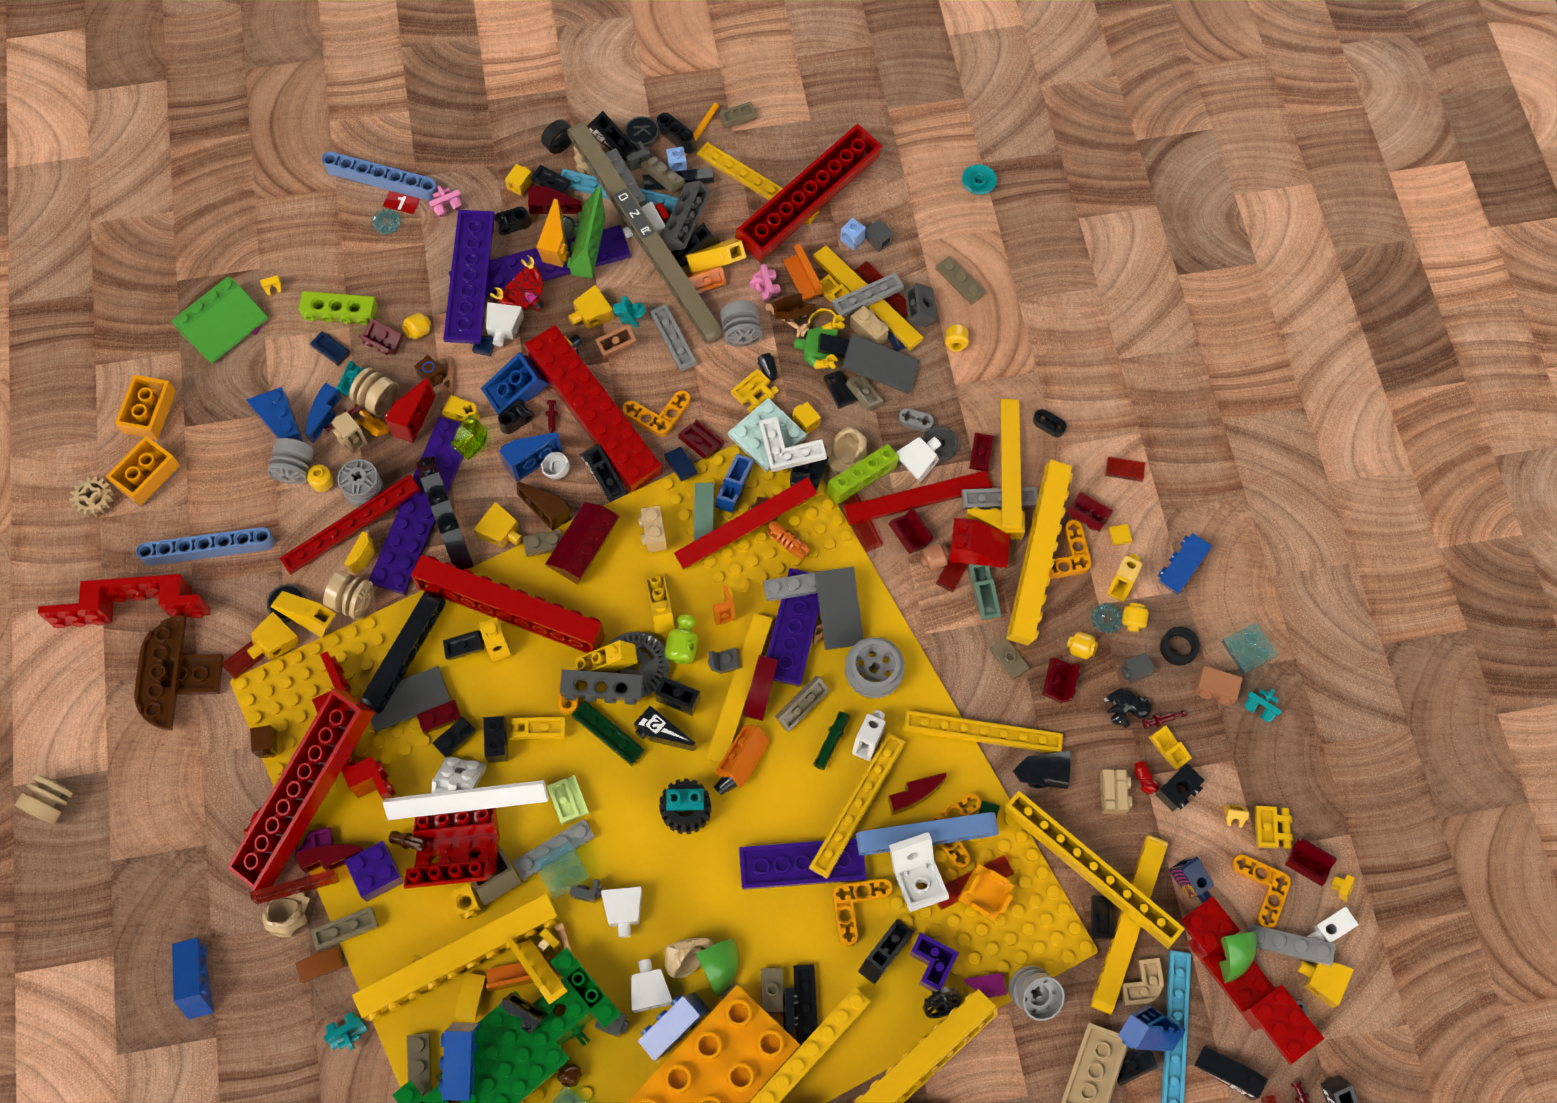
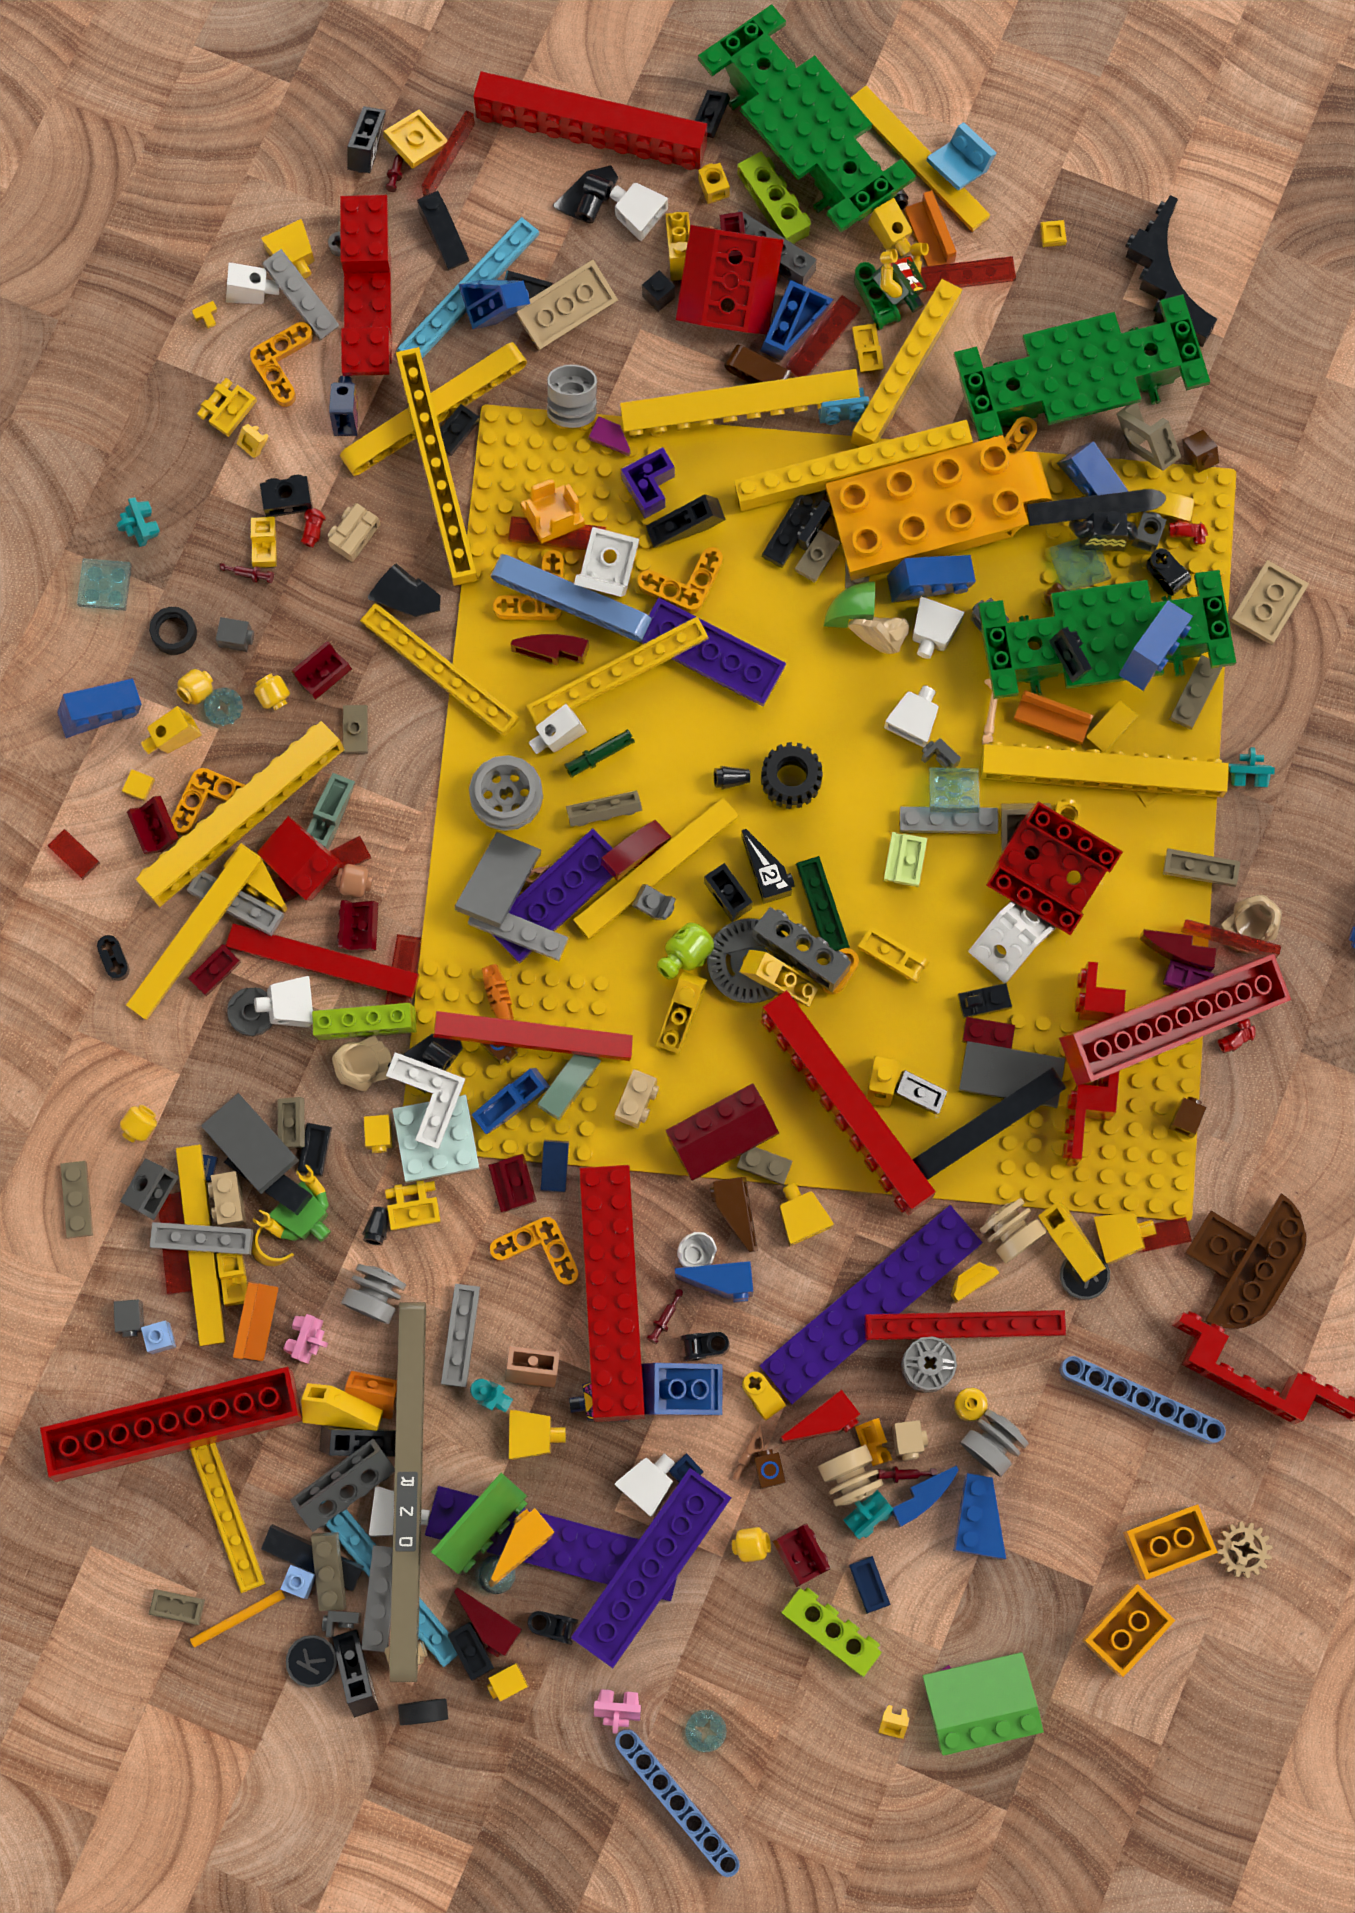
camera: 145 degrees left, 10 degrees up
dark orange slope [295,947,344,983] -> none
dark purple brick [344,841,404,902] -> none
red sticker [382,191,420,215] -> none
white tile [383,780,549,820] -> none
reddish brown axle [389,831,427,851] -> none
black arch [416,456,474,570] -> none
clear neon green slope [451,415,488,460] -> none
black brick [483,716,508,763] -> none
red torso [490,255,546,312] -> none
yellow fence [506,937,567,1005] -> none
yellow tile [537,928,562,955] -> none
black slope [579,444,627,502] -> none
red tile [654,203,670,222] -> none
black beam [657,113,697,154] -> none
teal hips [666,789,704,811] -> none
orange panel [713,586,735,626] -> none
orange panel [715,725,770,787] -> none
light nougat piece [765,304,810,339] -> none
reddish brown bracket [772,293,816,322] -> none
light grey beam [899,408,934,432] -> none
black wheel [922,987,962,1019] -> none
dark green piece [979,801,1000,819] -> none
black animal [1103,687,1152,728] -> none
tan plate [1121,958,1164,1006] -> none
nougat brick [1194,666,1243,705] -> none
bright green brick [1219,932,1257,983] -> none
dark red bracket [1285,838,1337,886] -> none

